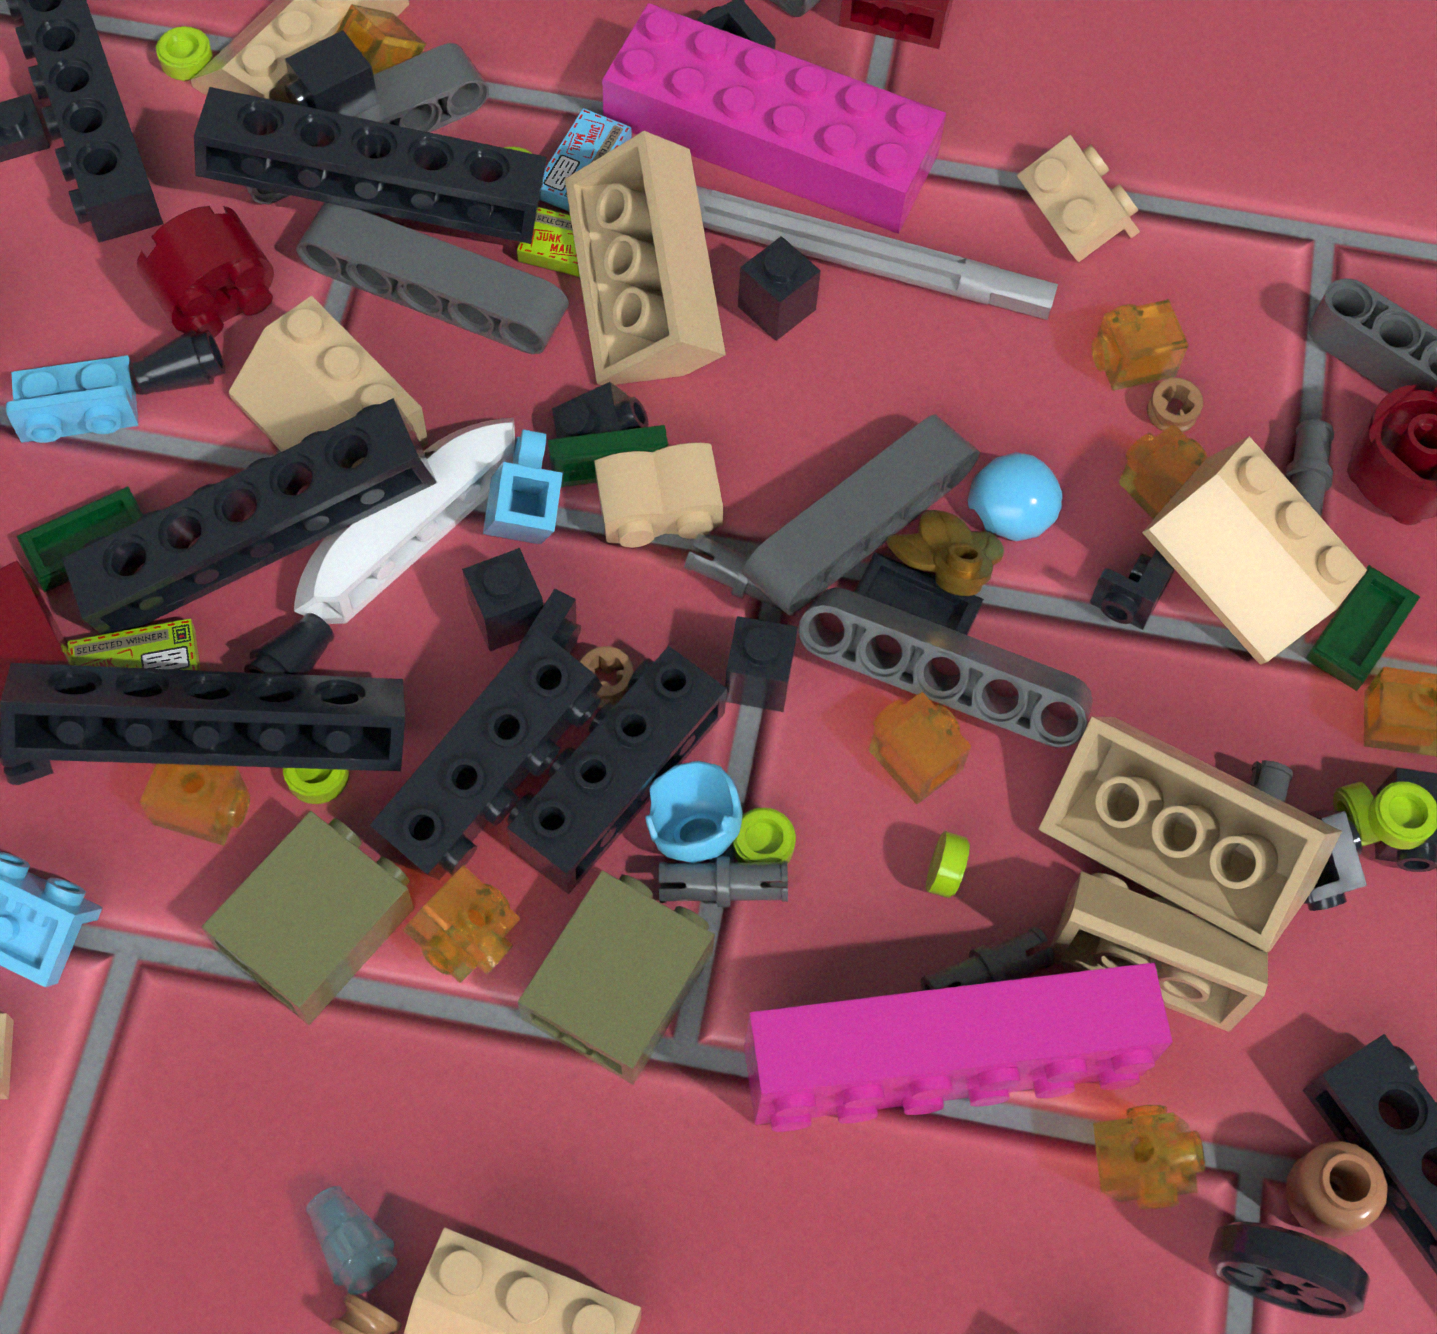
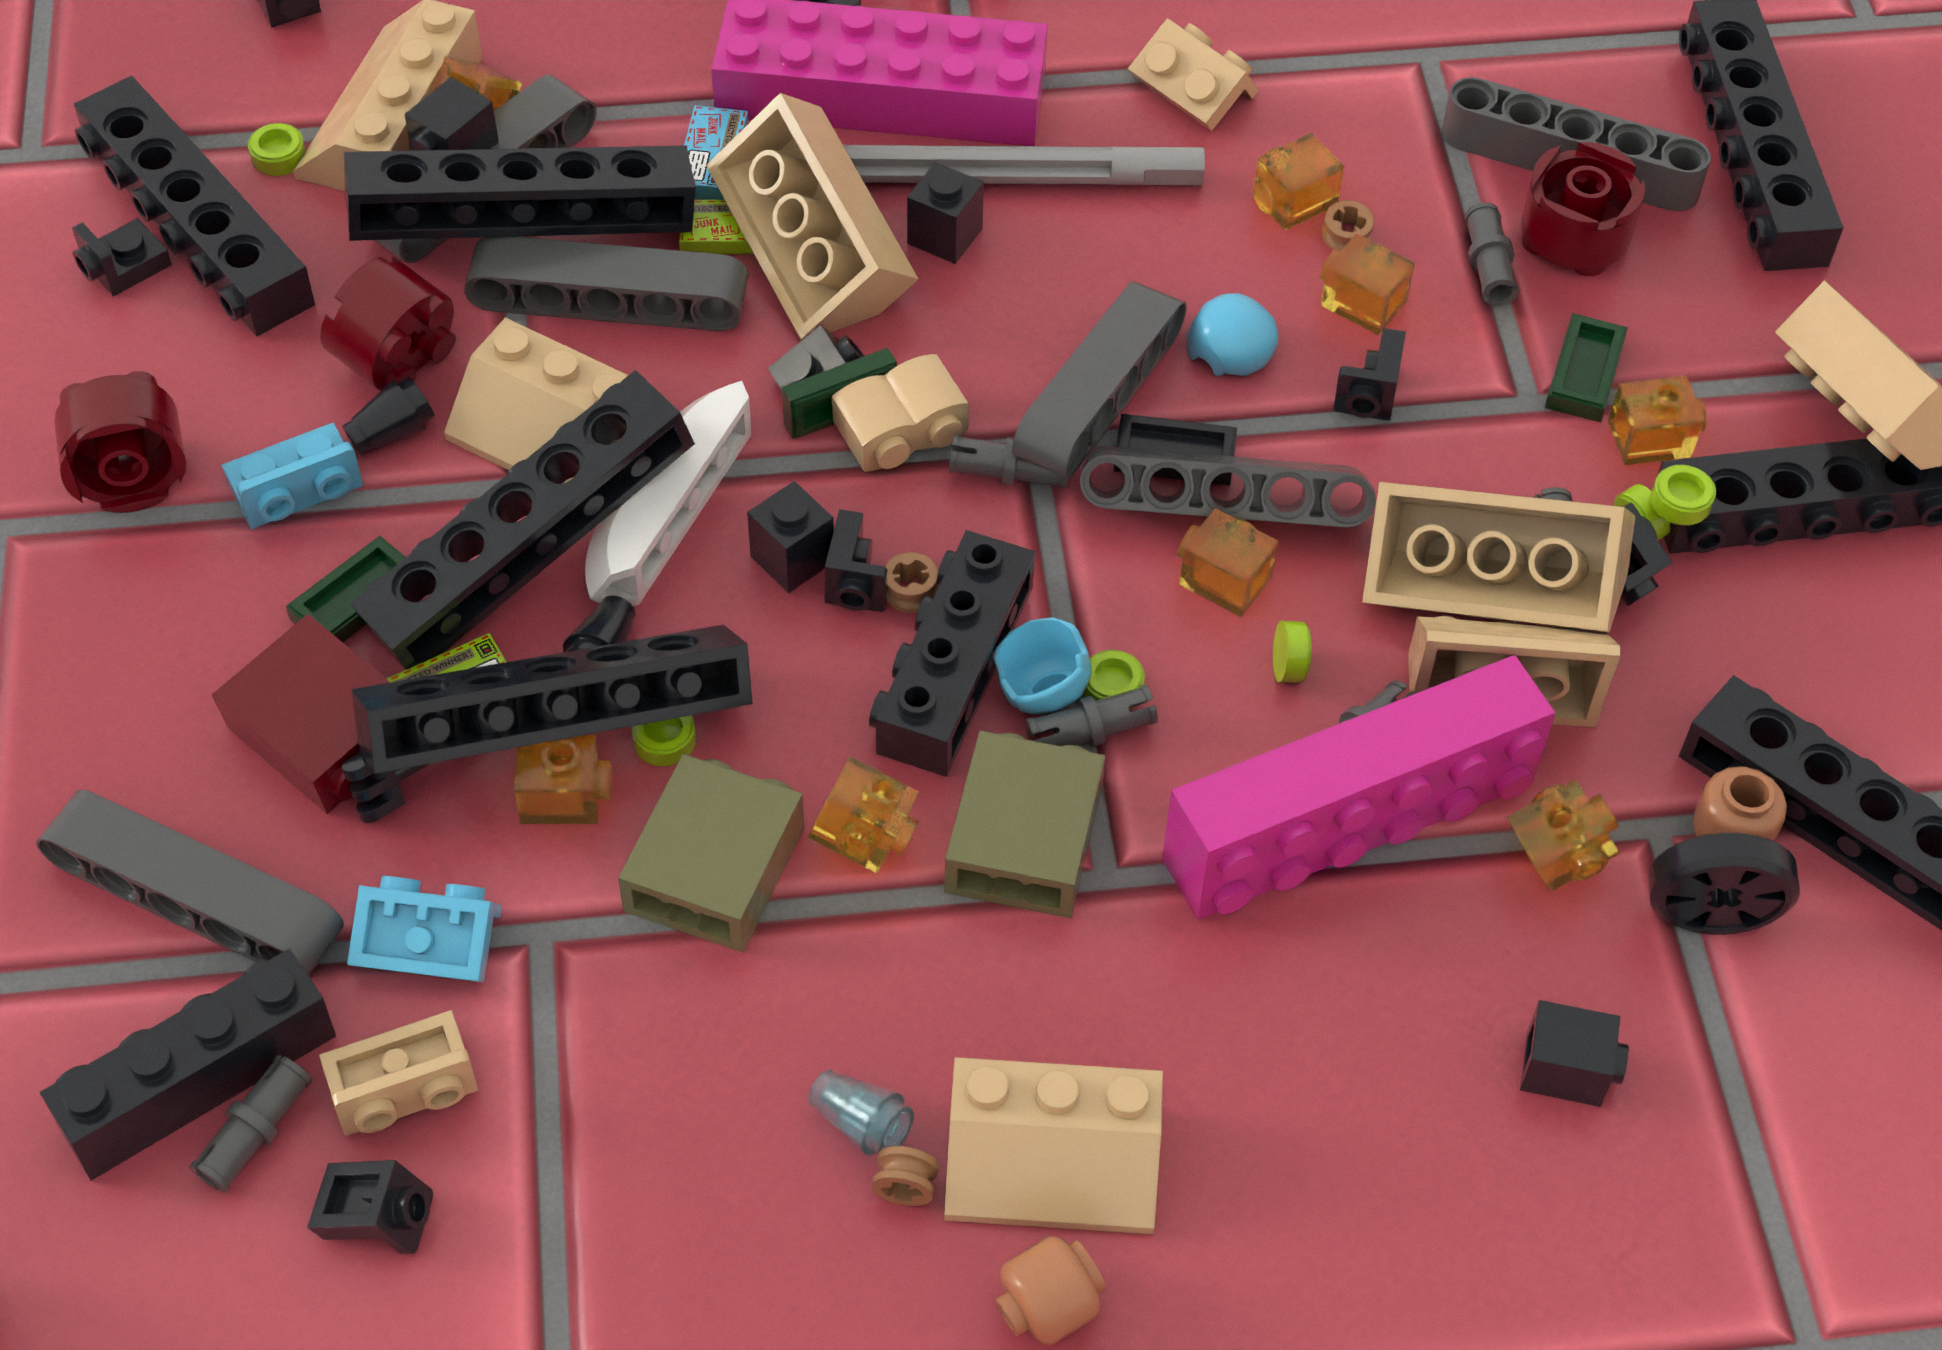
camera: 15 degrees left, 10 degrees down
black brick [370,627,603,880] -> none
medium azure brick [483,429,563,545] -> none
black brick [725,616,798,712] -> none
pearl gold plate [887,510,1004,596] -> none
slope [1142,436,1367,665] -> none

